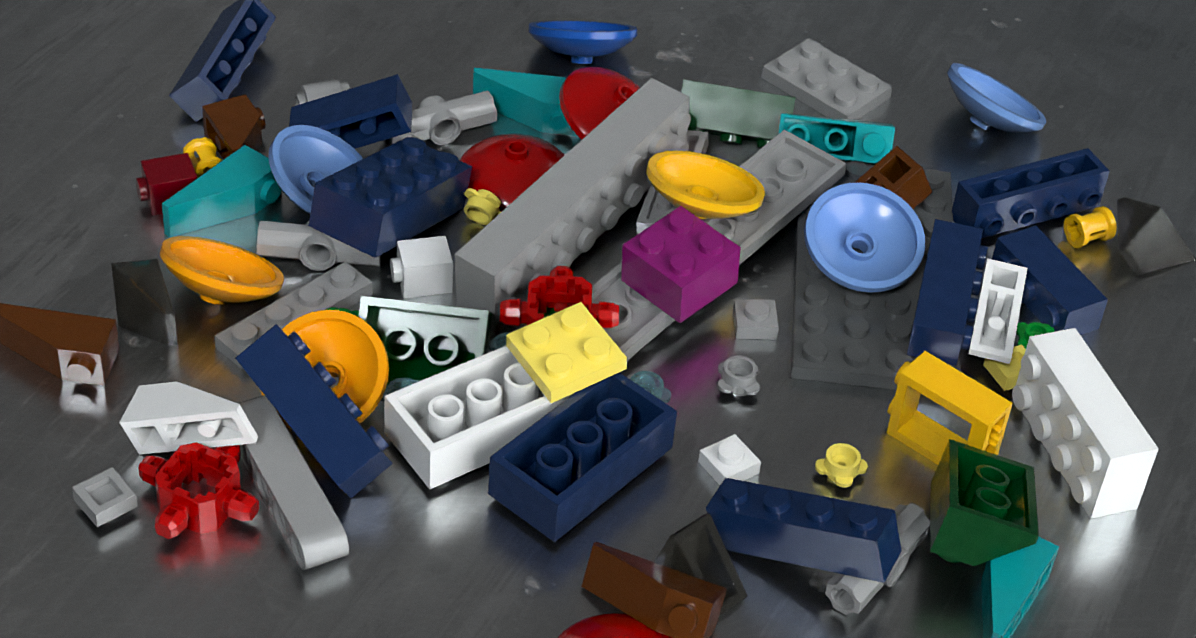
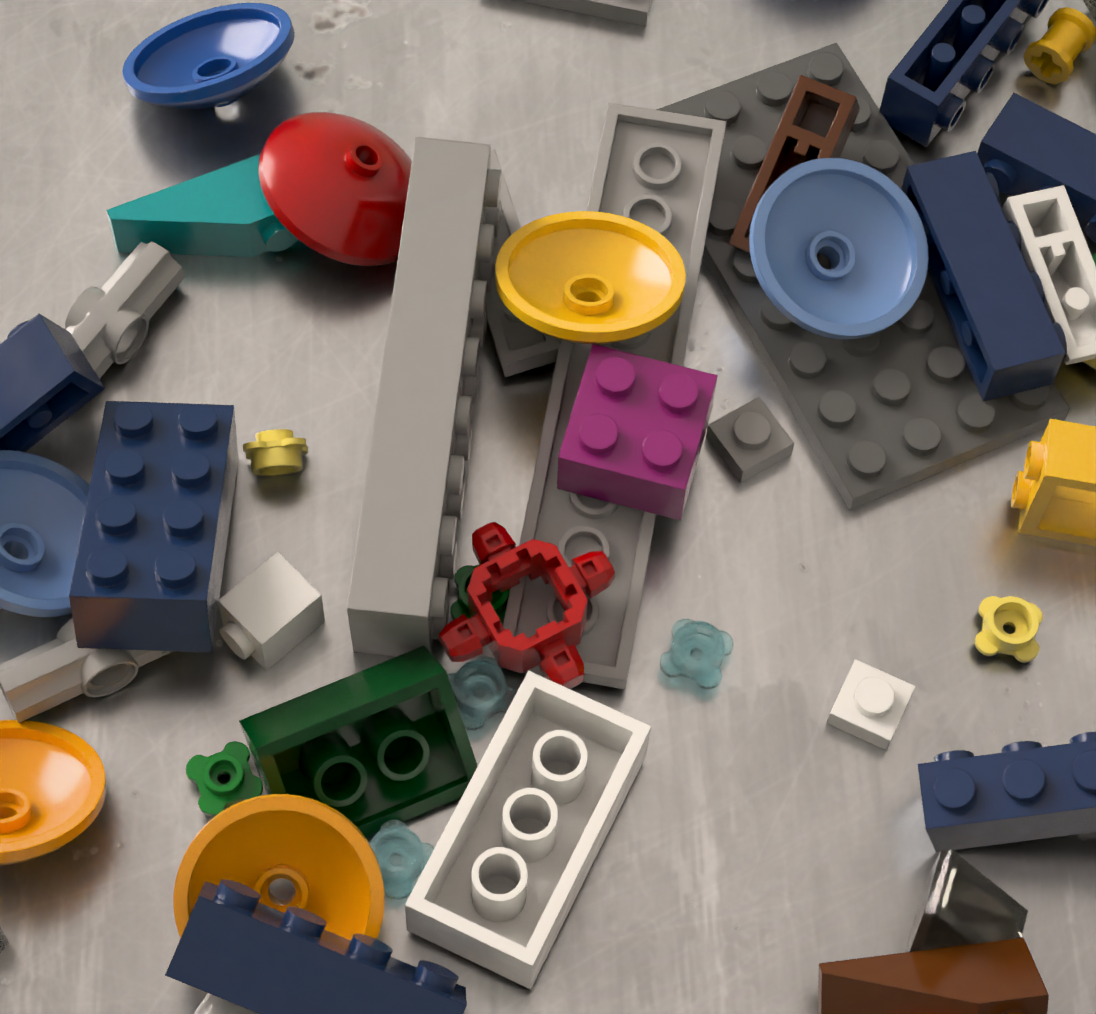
camera: 30 degrees left, 20 degrees up
light grey plate [215,261,373,370] -> none
red dish [460,134,565,212] -> none
dark blue brick [488,372,677,542] -> none
light yellow plate [506,302,627,403] -> none
slope [681,79,796,149] -> none
light grey plate [718,356,760,395] -> none
teal slope [778,113,895,163] -> none

